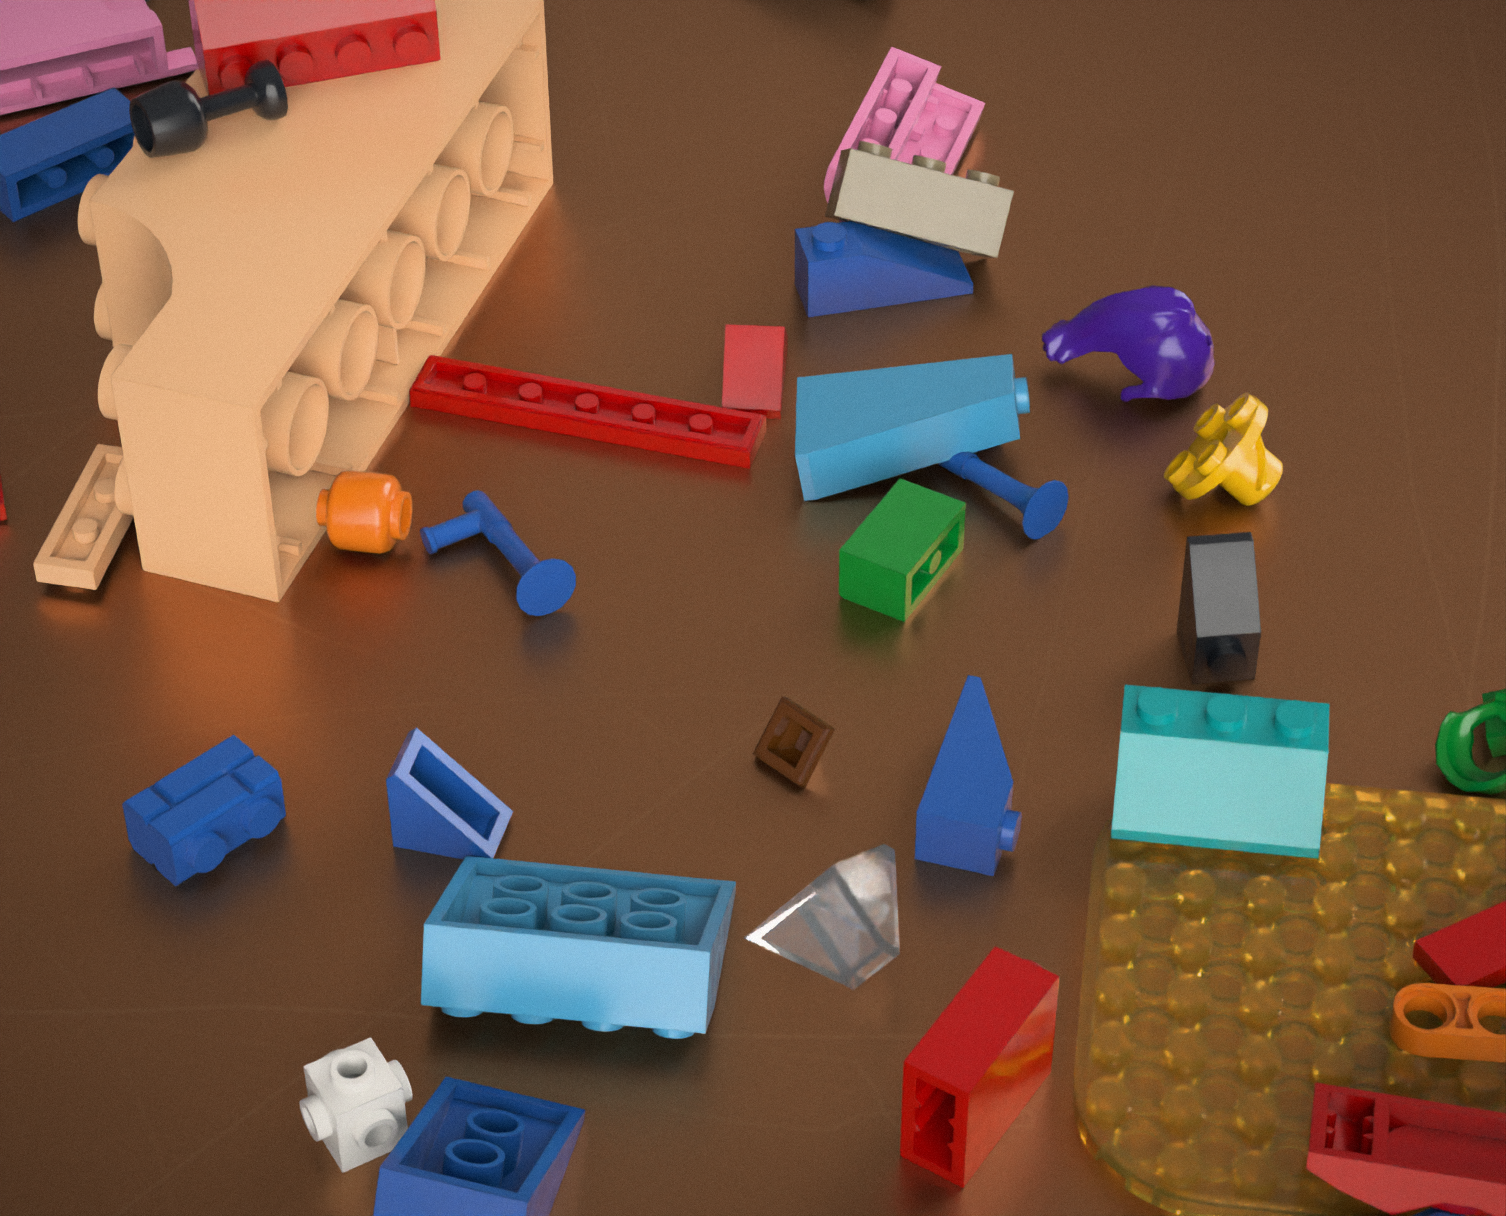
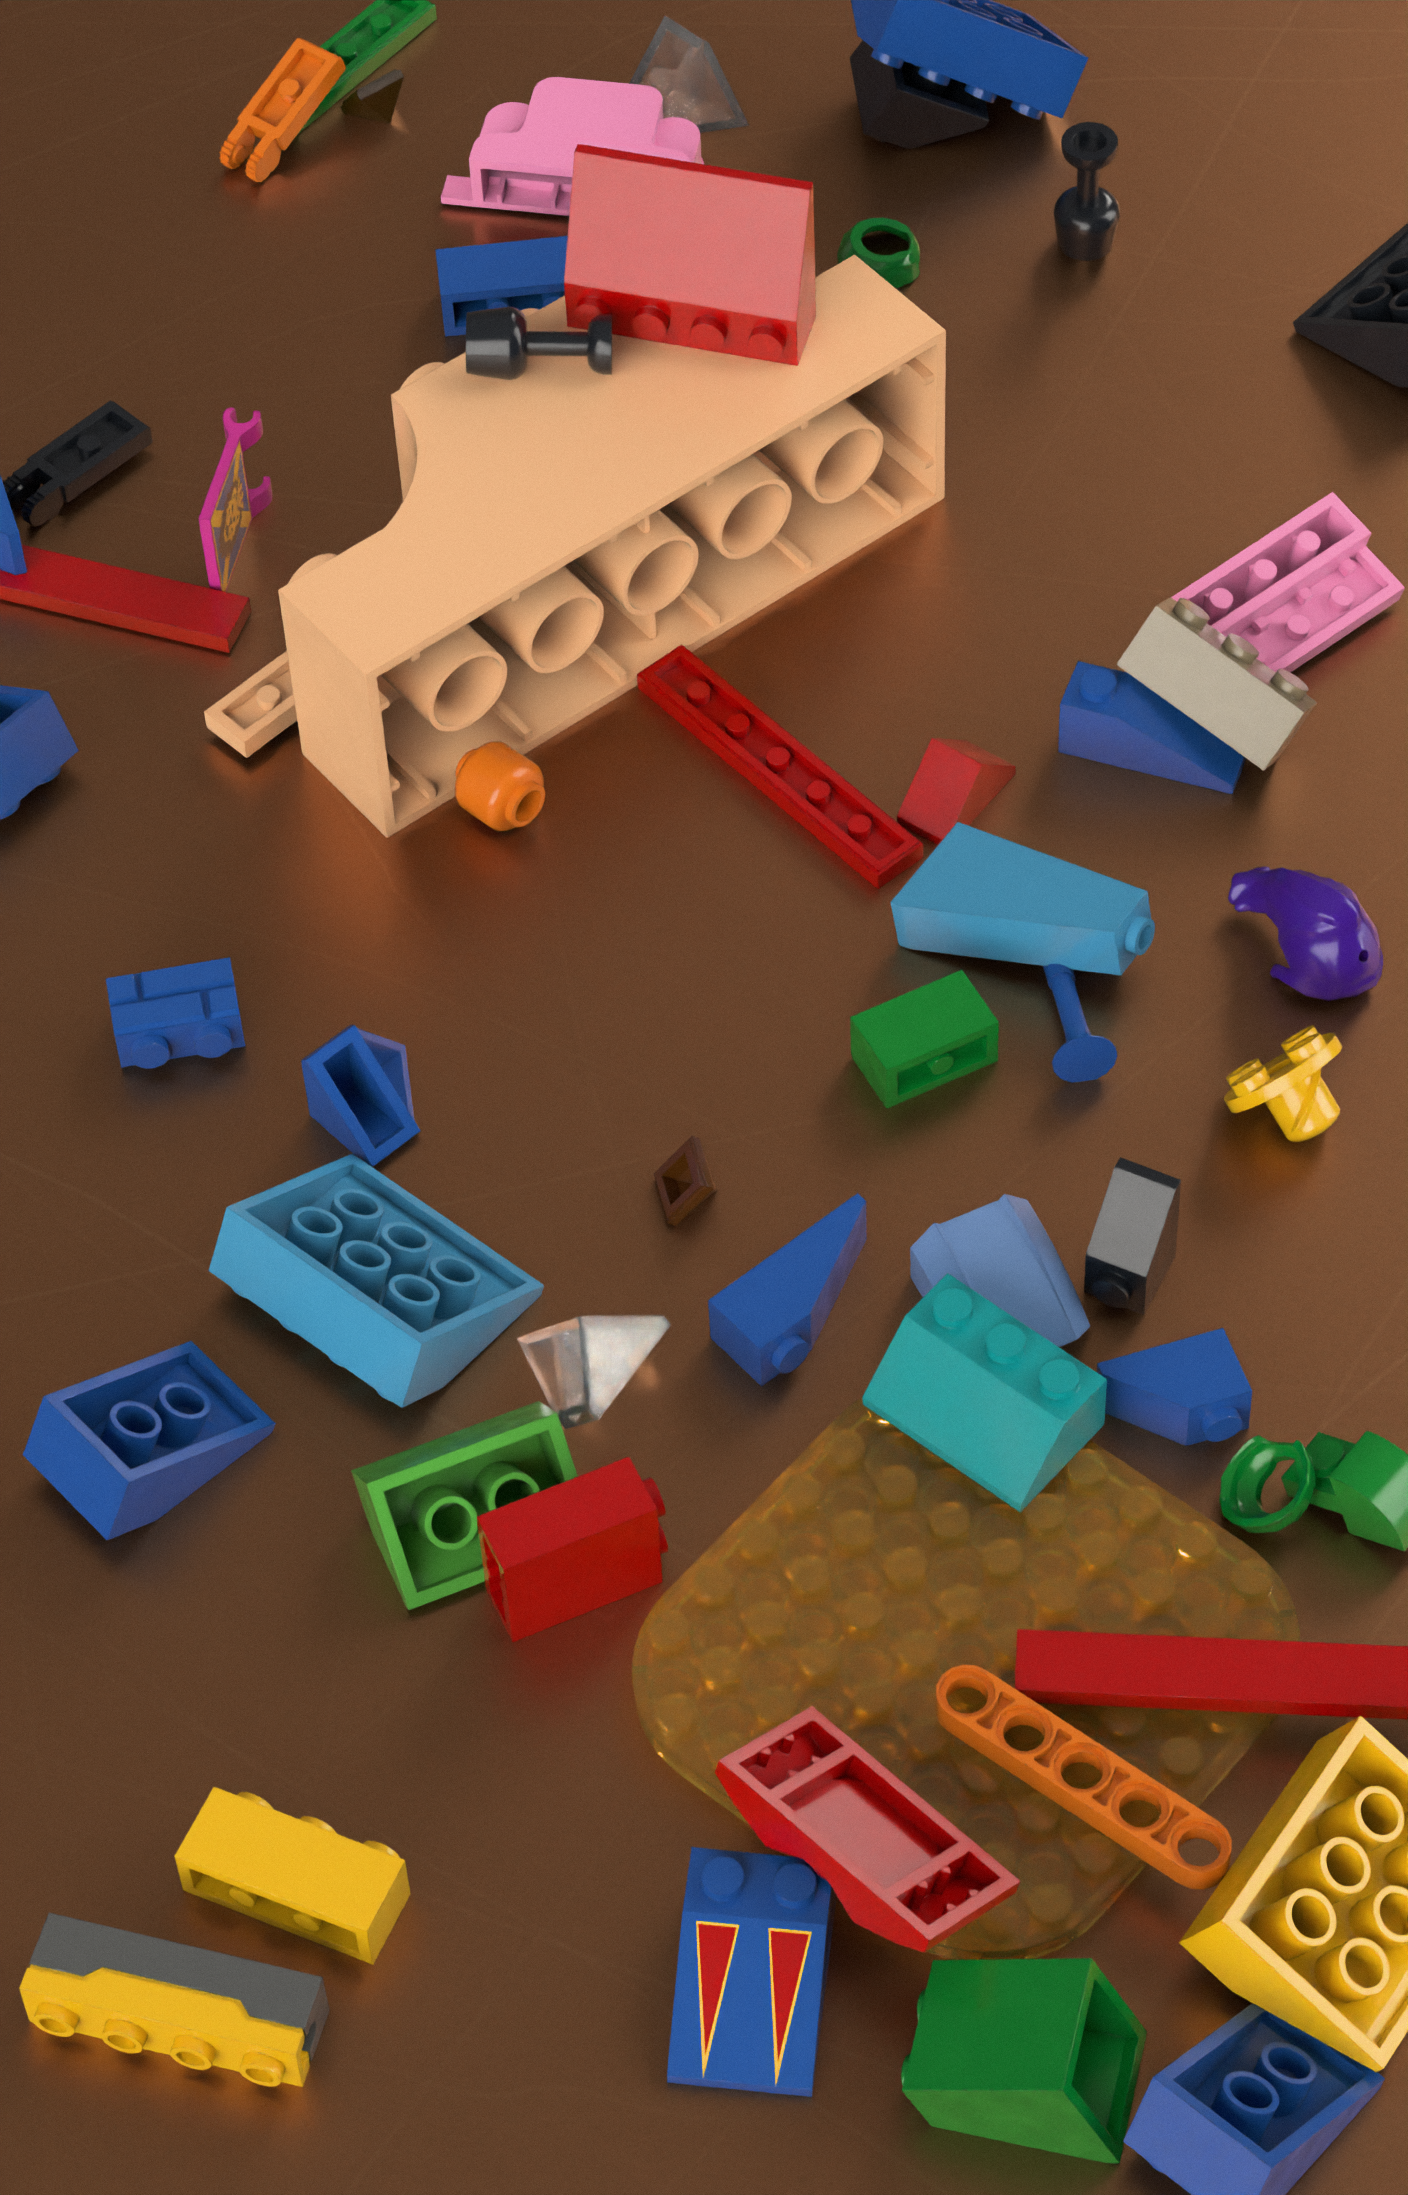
camera: 35 degrees right, 10 degrees up
white brick [299,1037,413,1173] -> none
blue piece [420,490,576,616] -> none
none -> bright green slope [351,1401,578,1610]
none -> medium blue slope [910,1194,1091,1347]
none -> blue slope [1097,1328,1252,1446]

